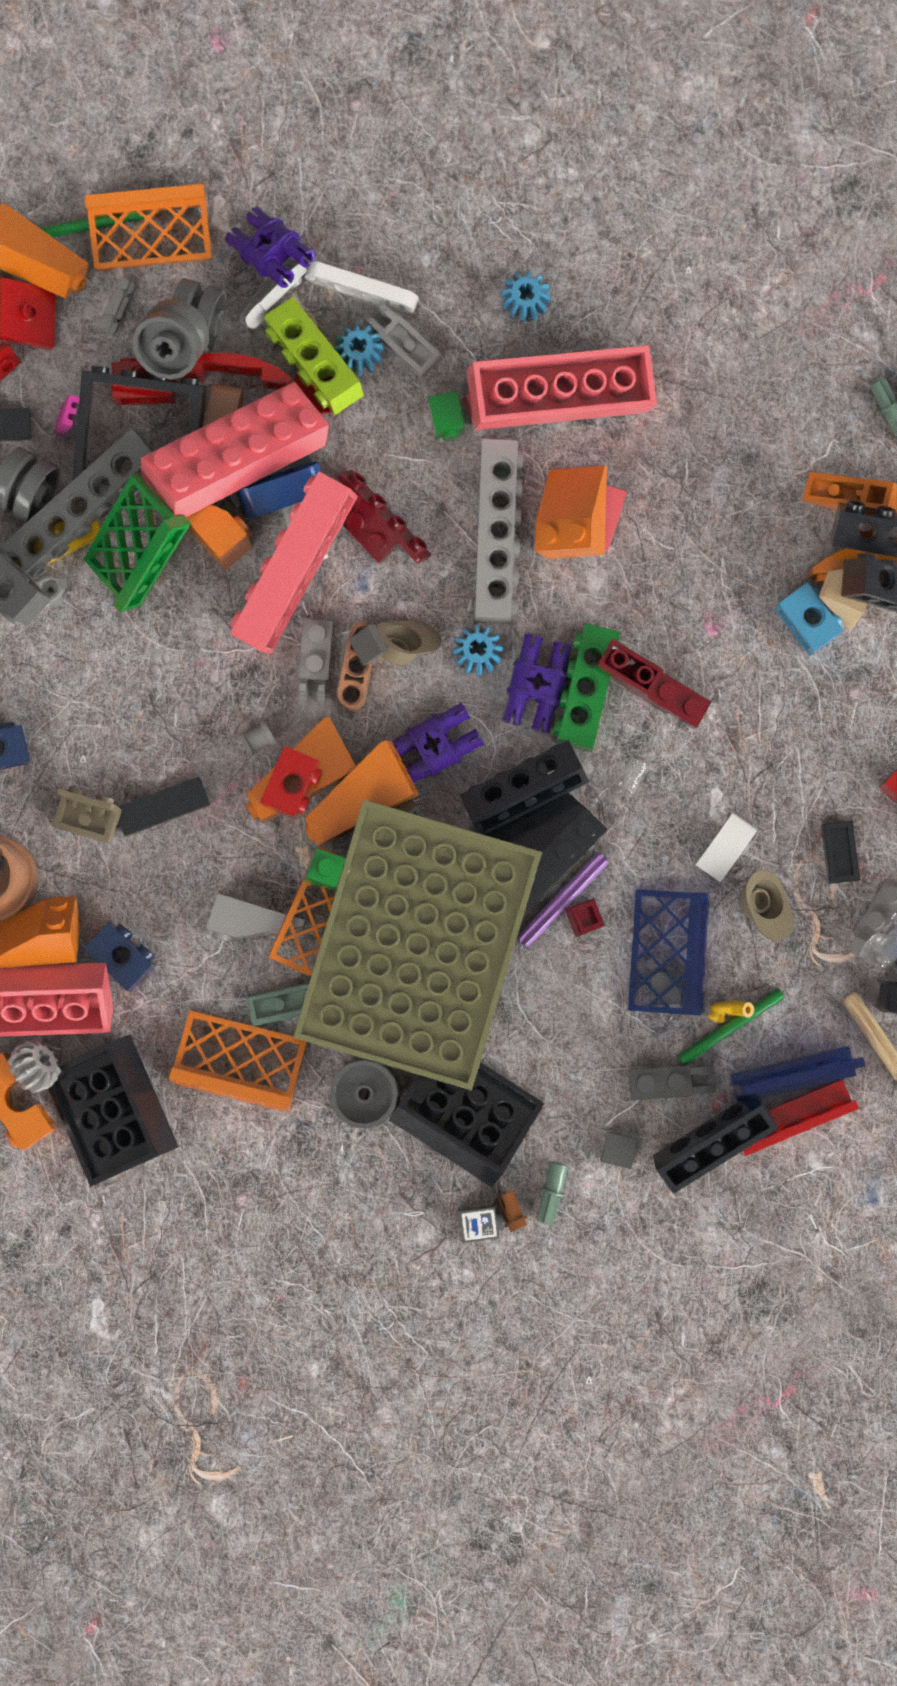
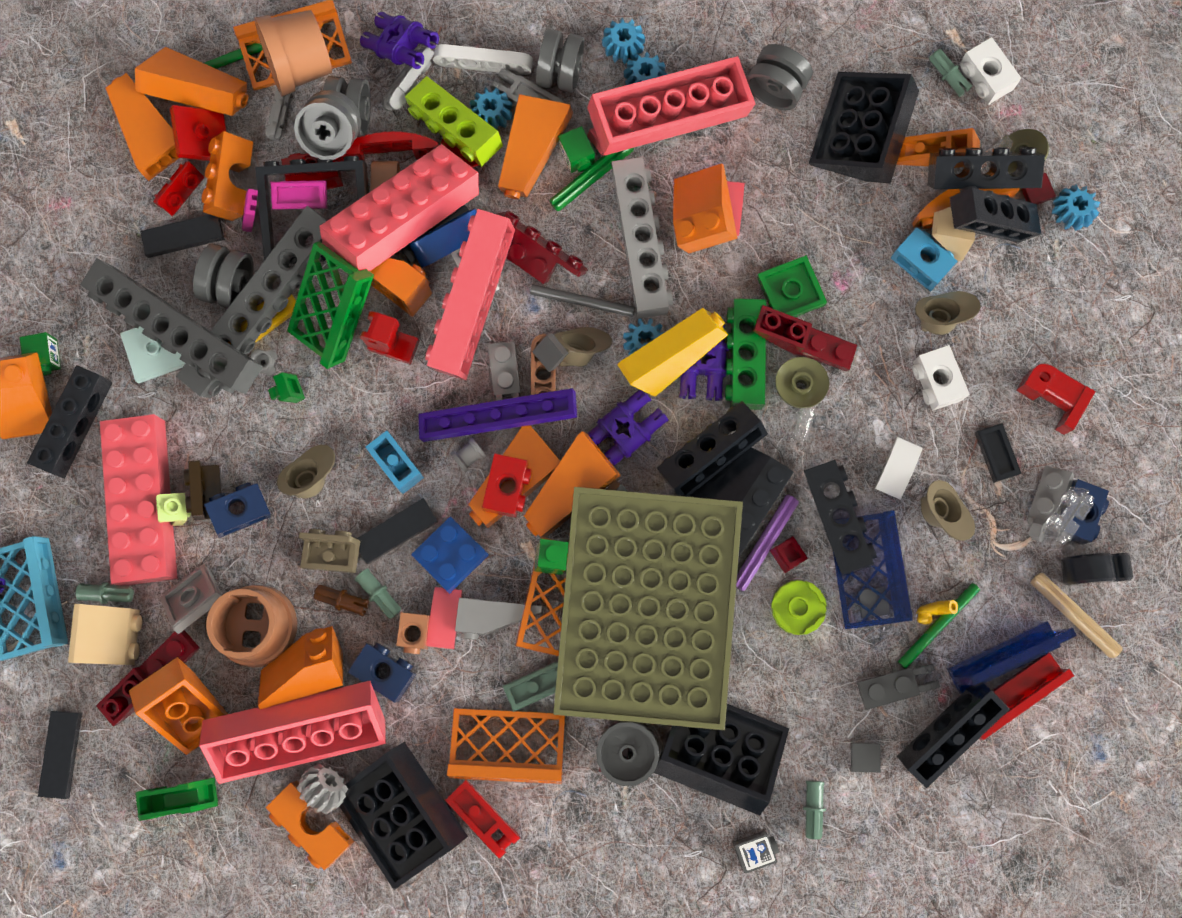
camera: 10 degrees left, 5 degrees down
dark orange pin [496,1191,527,1232] -> none
none -> orange arch [201,131,253,221]
none -> nougat piece [254,10,332,97]
none -> green tile [268,372,305,403]
none -> dark pink tile [271,181,328,210]
none -> dark tan piece [277,444,335,499]
none -> reddish brown axle [313,585,369,617]
none -> sand green axle [355,568,401,619]
none -> red piece [360,311,420,365]
none -> dark azure brick [365,431,424,494]
none -> nougat brick [396,612,430,654]
none -> blue plate [411,516,489,594]
none -> dark purple plate [419,388,577,442]
none -> coral slope [426,587,463,649]
none -> red plate [445,779,521,858]
none -> orange slope [498,94,573,200]
none -> dark grey bar [530,284,635,317]
none -> dark grey wheel [536,28,585,93]
none -> green axle [550,148,634,211]
none -> yellow slope [617,308,728,397]
none -> dark azure gear [623,52,667,86]
none -> dark grey wheel [746,44,813,110]
none -> green plate [757,255,827,317]
none -> lime tile [771,580,827,635]
none -> olive dish [775,357,829,408]
none -> black brick [804,460,877,576]
none -> black slope [809,72,919,184]
none -> white brick [912,345,970,411]
none -> dark tan piece [915,291,981,335]

